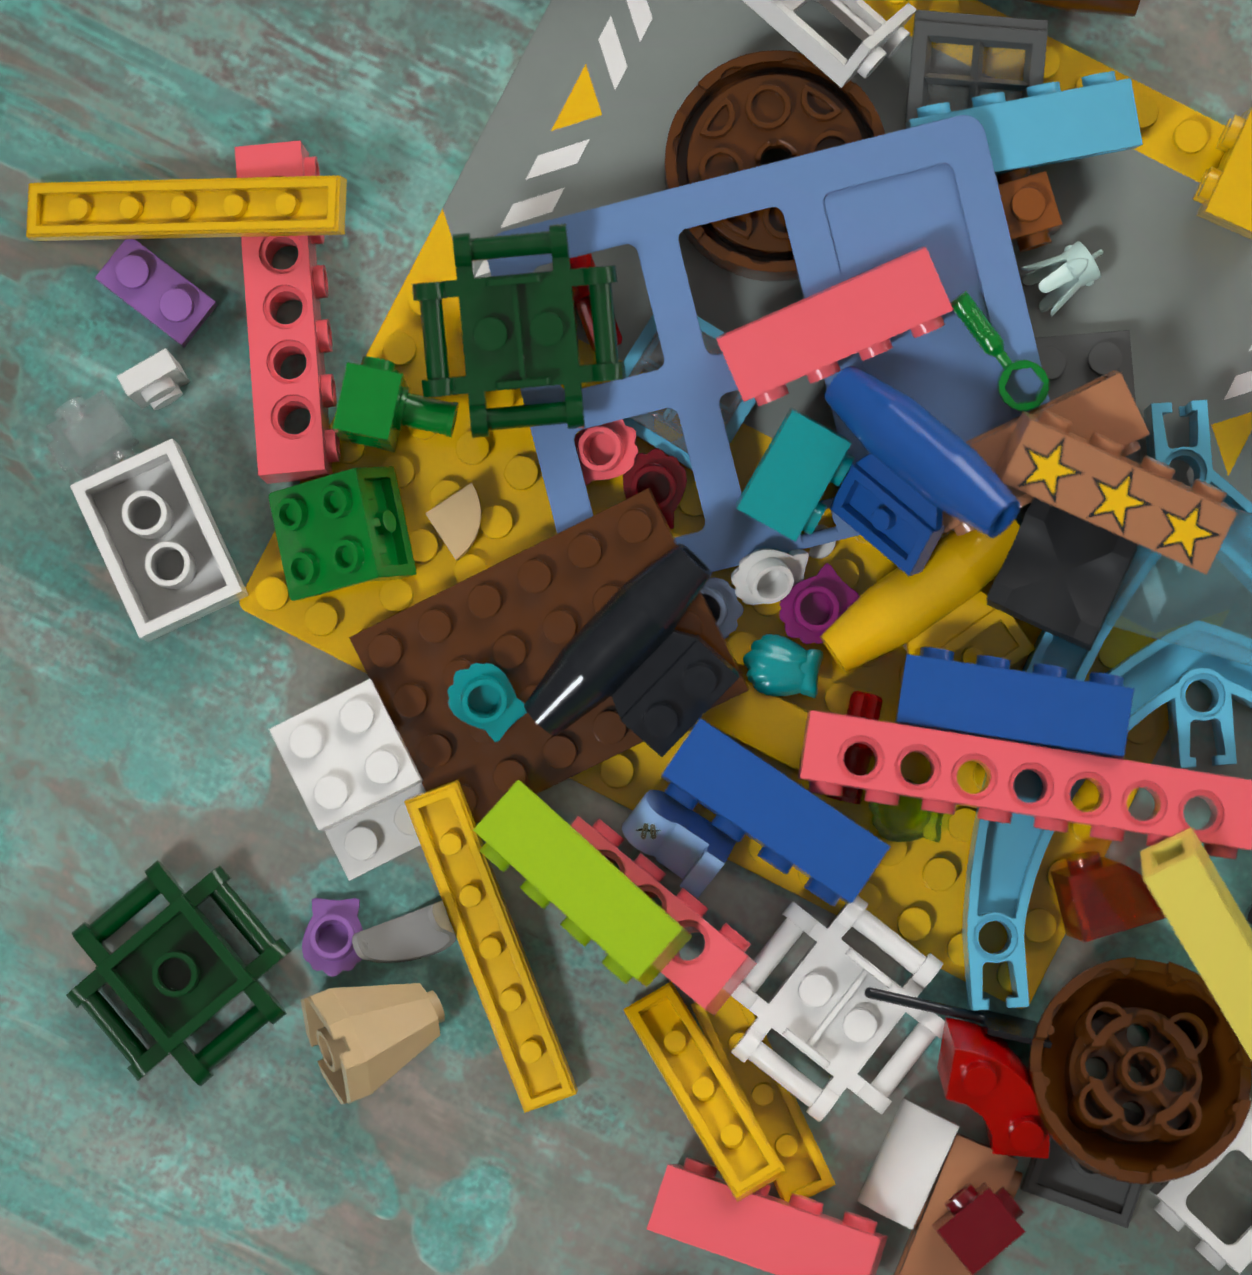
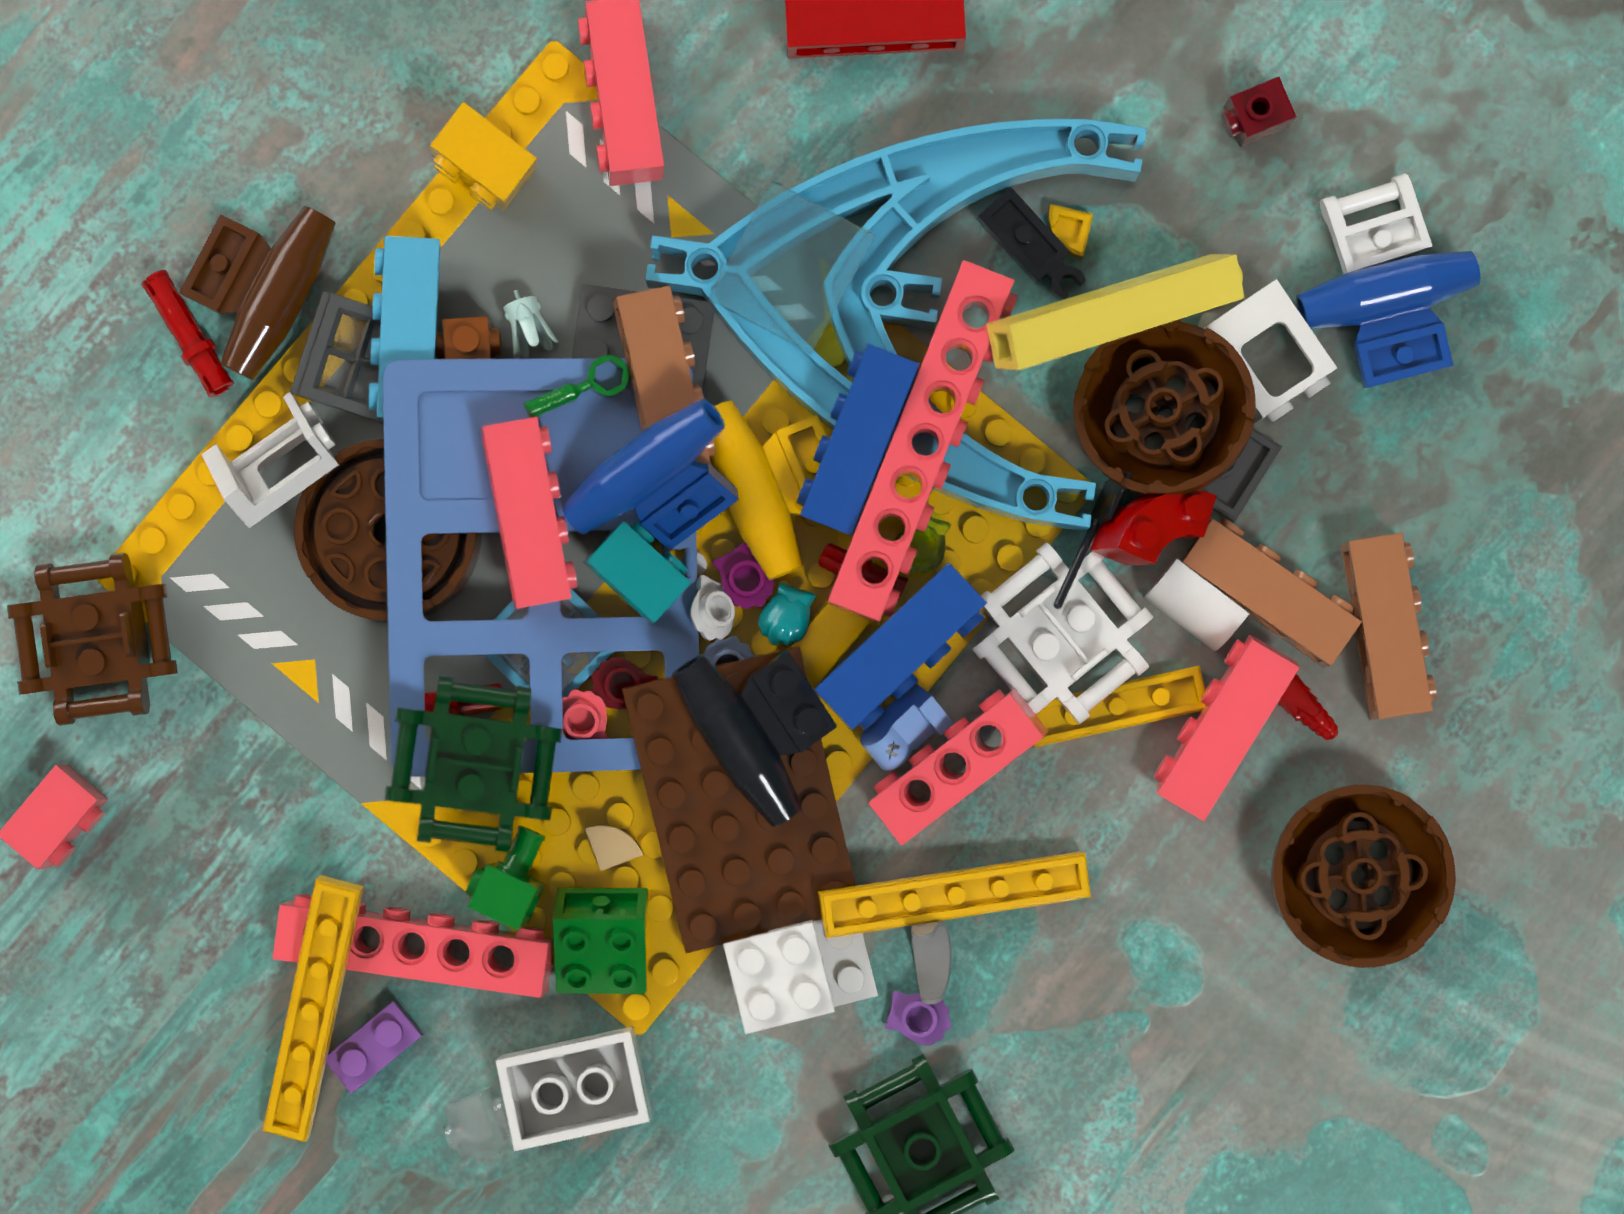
camera: 80 degrees left, 0 degrees up
white plate [117,348,190,410] -> none
tan cone [301,983,445,1105] -> none
teal animal [447,663,527,743] -> none
lime brick [473,779,692,987] -> none
yellow tile [623,981,786,1202] -> none
dark red brick [932,1182,1025,1275] -> none
black brick [986,497,1138,651] -> none
nougat brick [994,409,1237,575] -> none
clear red slope [1051,851,1166,943] -> none

